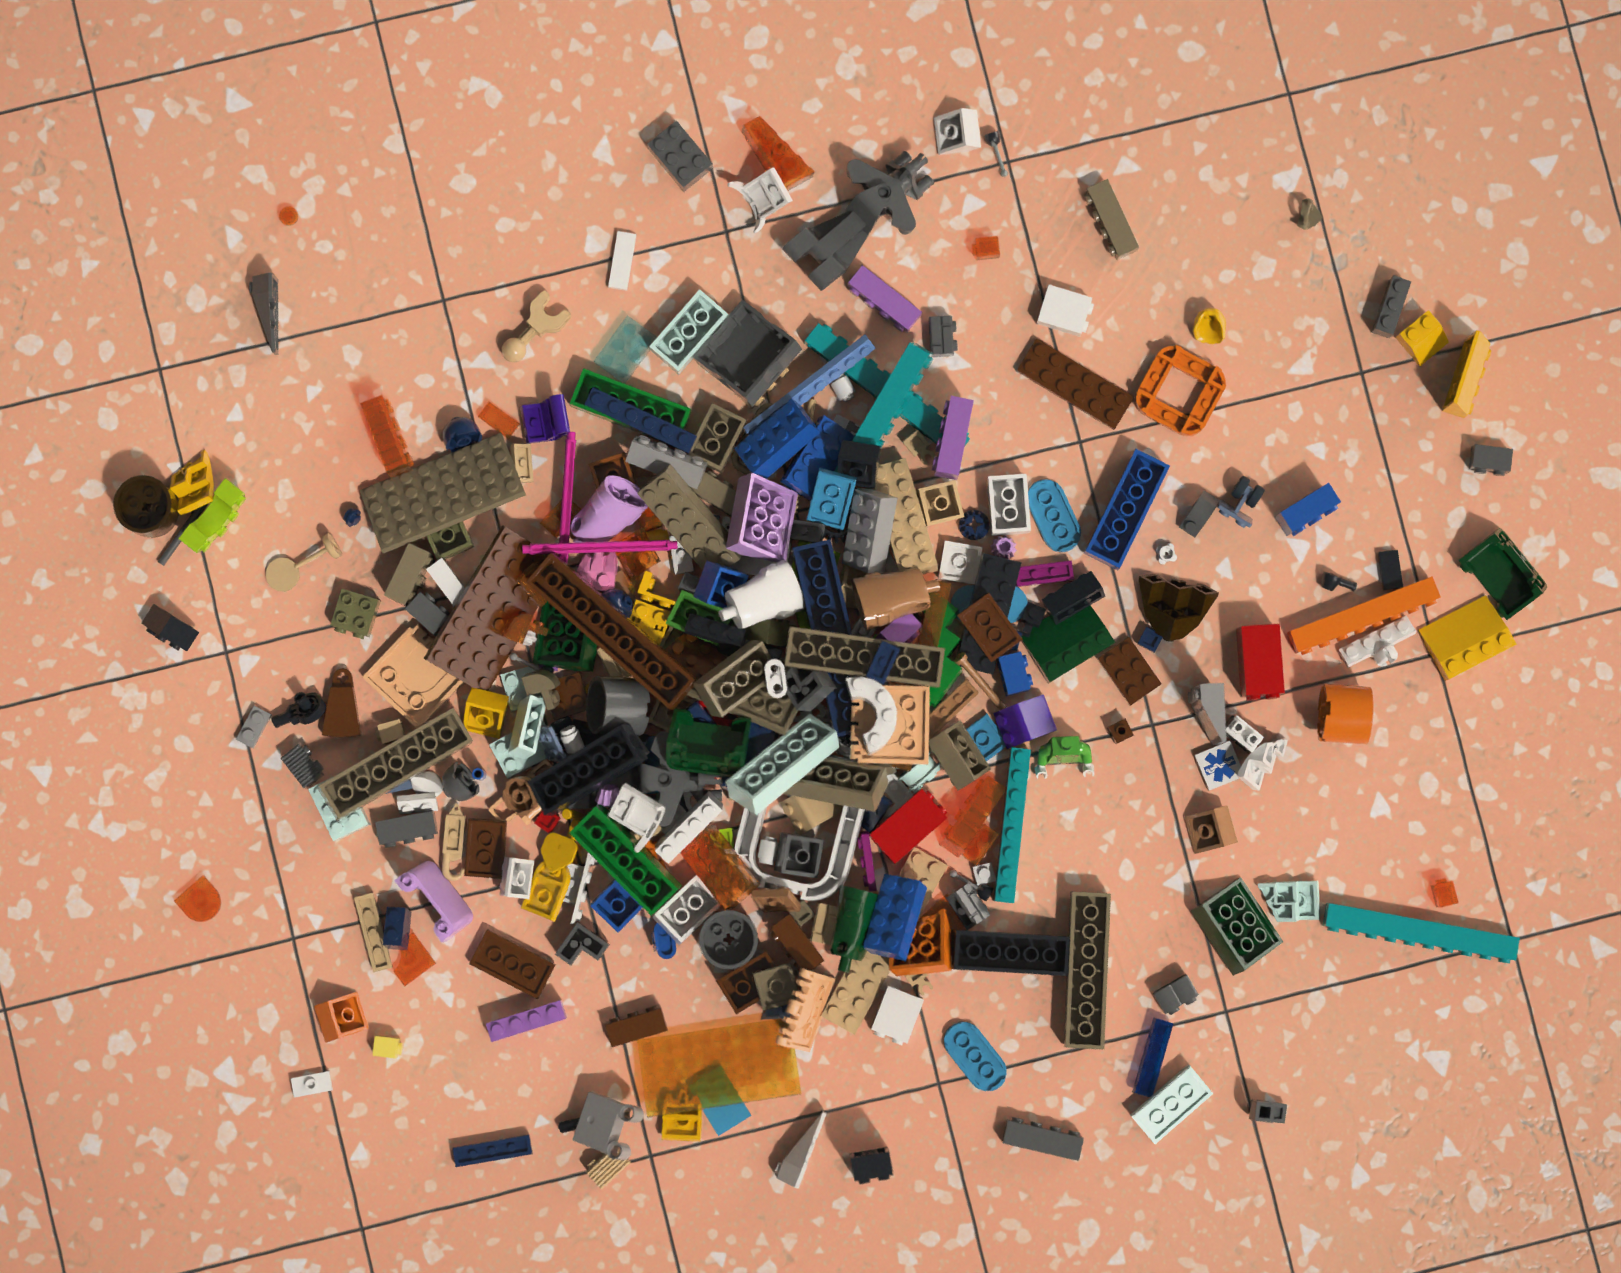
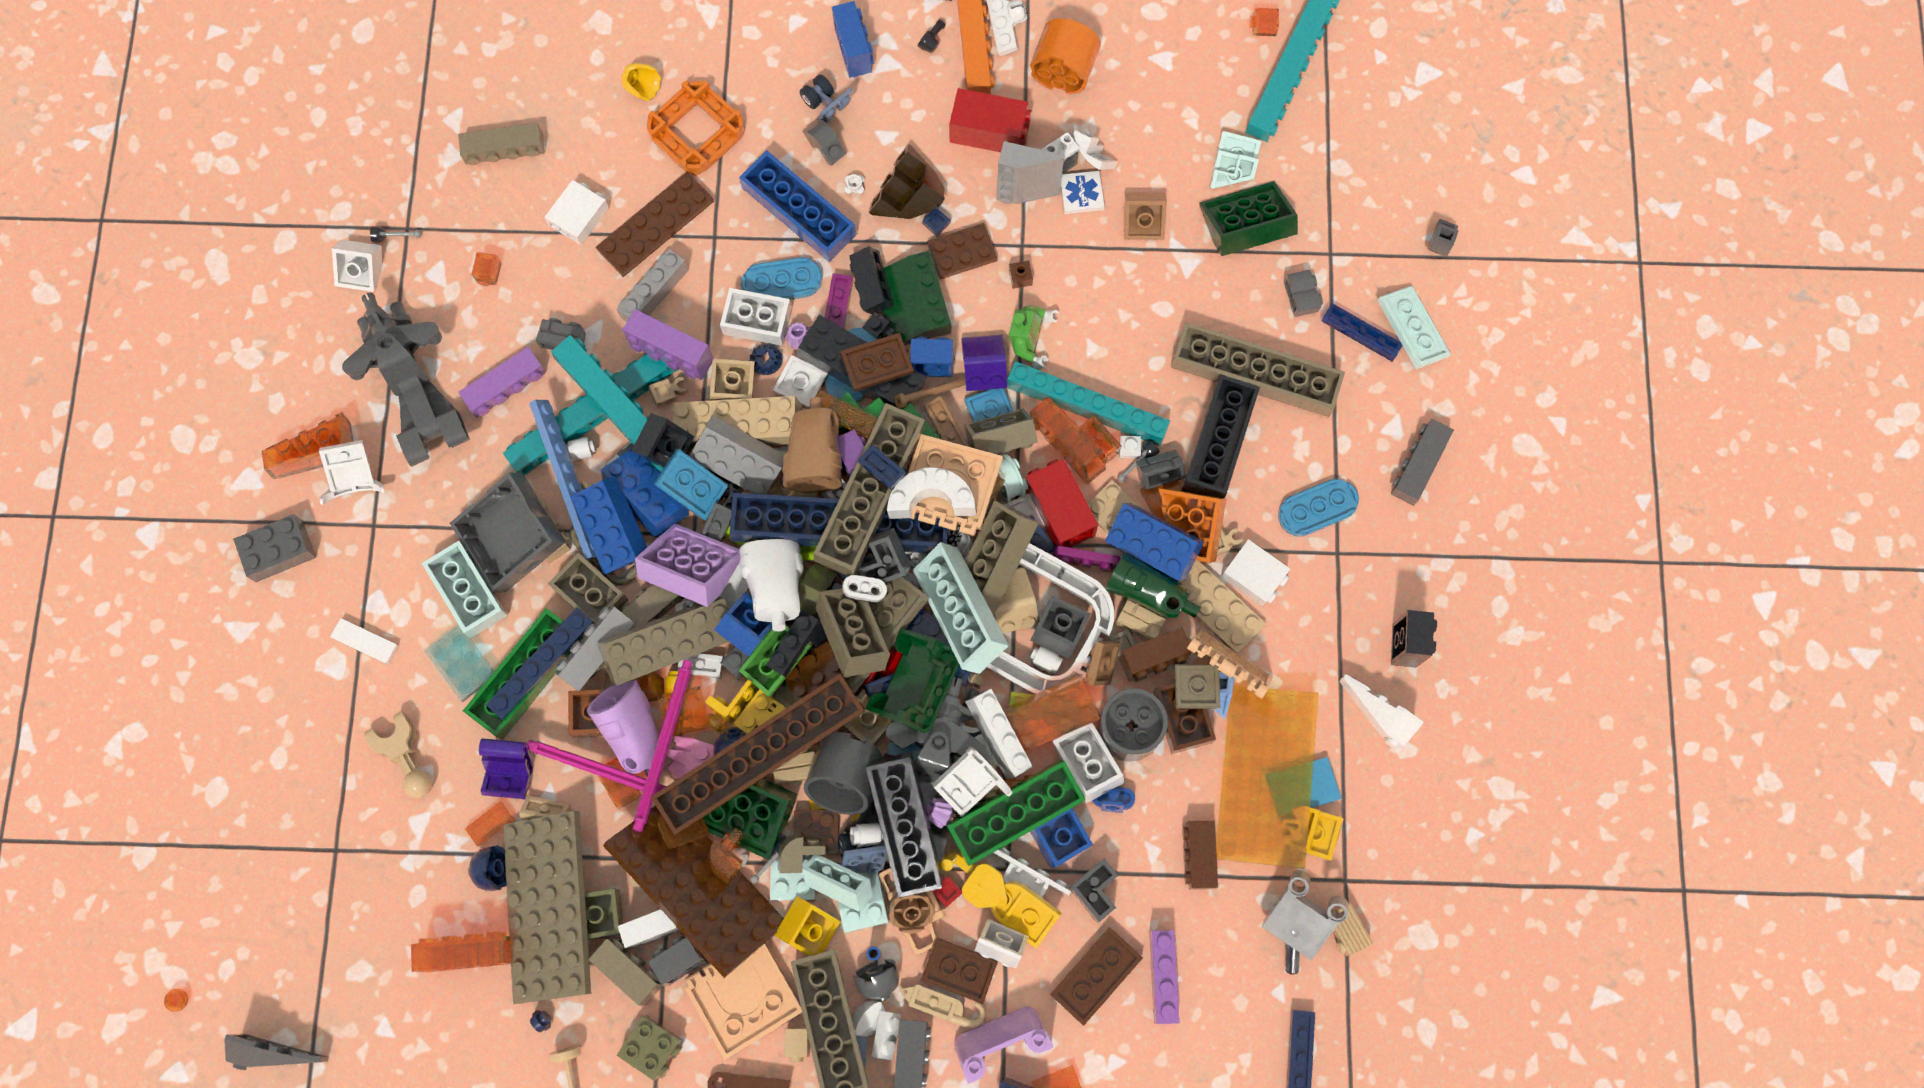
camera: 70 degrees left, 10 degrees down
none -> light grey brick [617,249,689,322]

